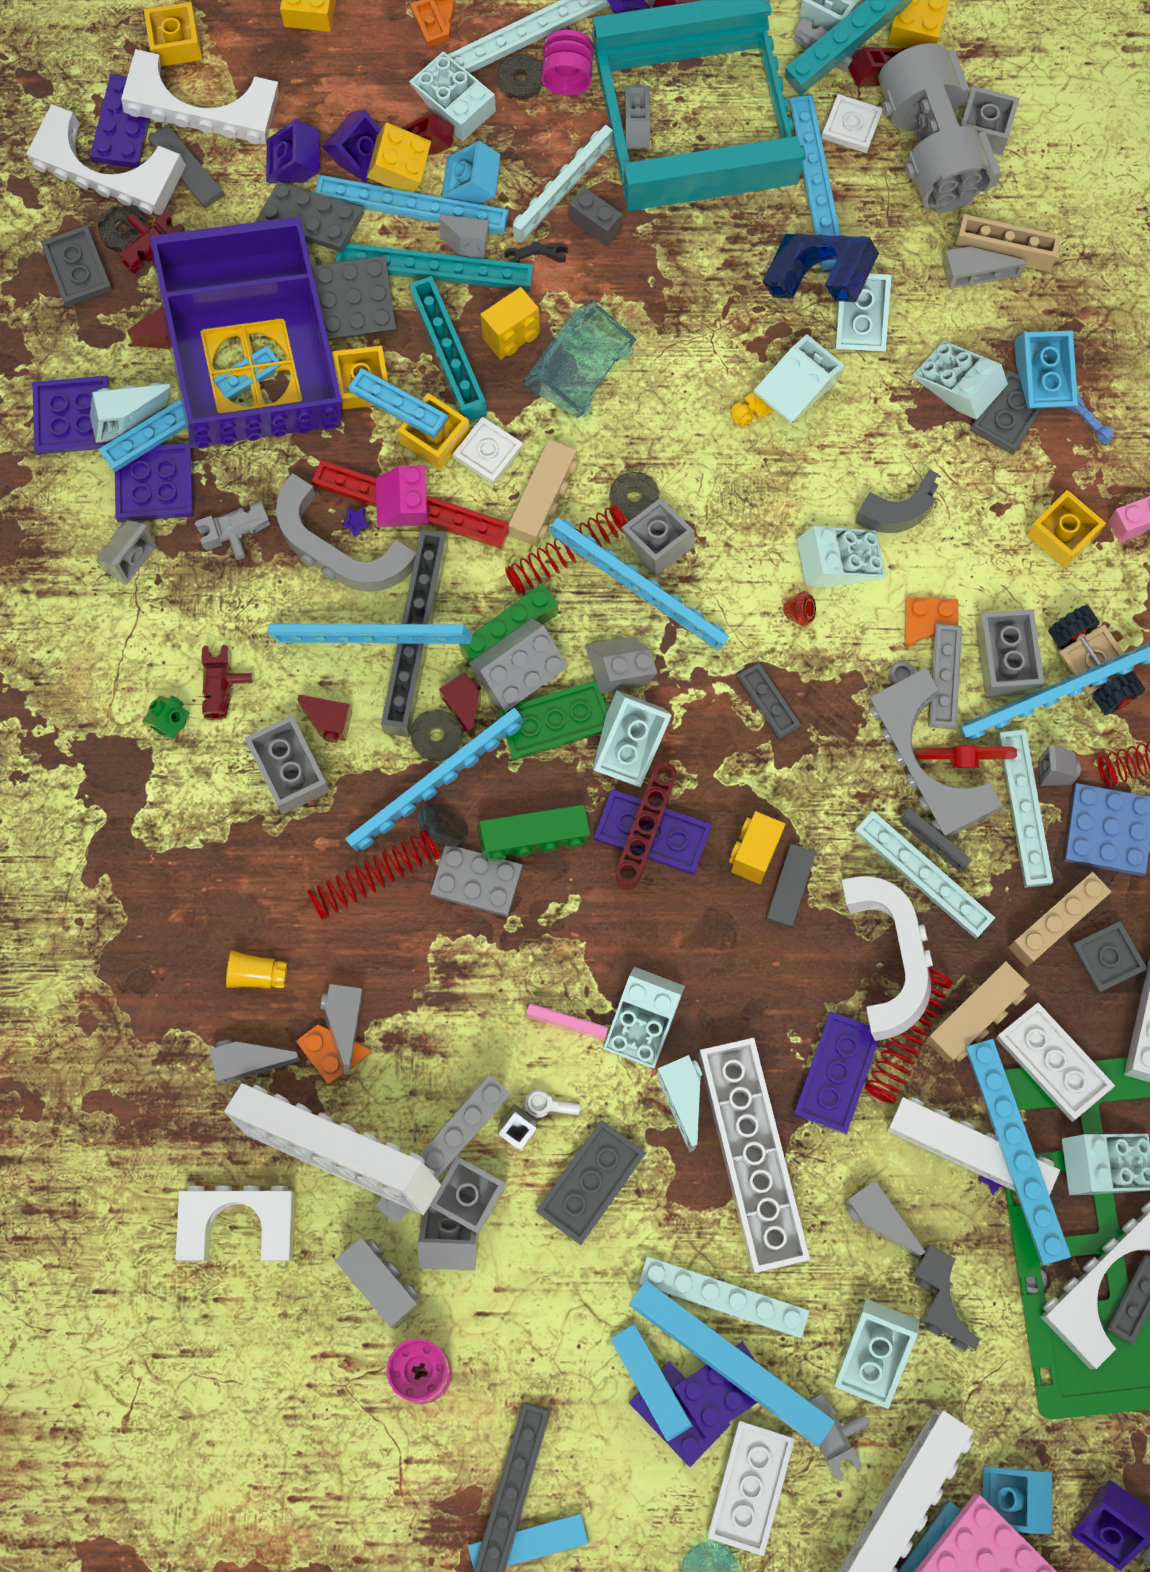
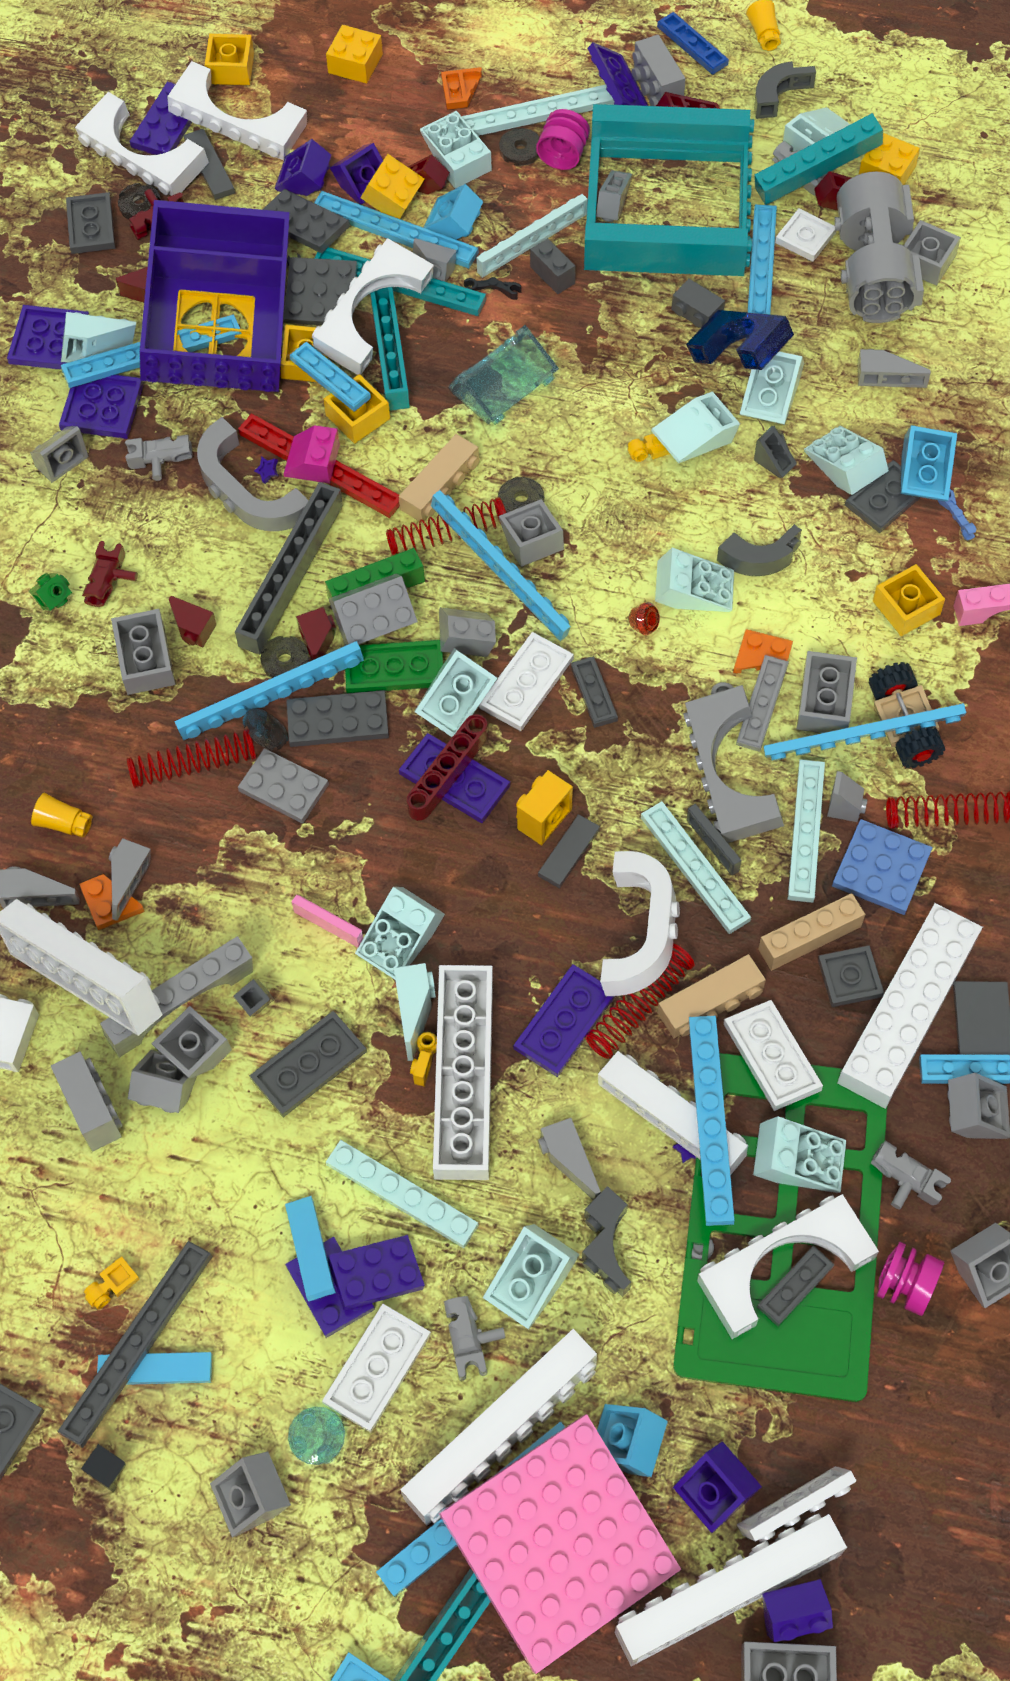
camera: 15 degrees right, 10 degrees down
medium azure tile [267,624,473,644] -> none
dark pink wheel [386,1338,452,1405] -> none
white plate [453,416,523,485] -> none
green brick [477,805,590,861] -> none
yellow brick [480,287,540,360] -> none
white plate [525,1090,580,1118] -> none
medium azure tile [629,1281,835,1447] -> none
red piece [915,746,1017,768] -> none
tan brick [955,214,1061,272] -> none
none -> yellow plate [84,1256,140,1310]
none -> dark grey plate [286,690,389,747]
none -> white arch [312,238,434,375]
none -> yellow plate [410,1032,437,1087]
none -> white plate [479,632,574,731]
none -> dark grey brick [671,279,725,332]
none -> dark grey slope [754,426,797,478]

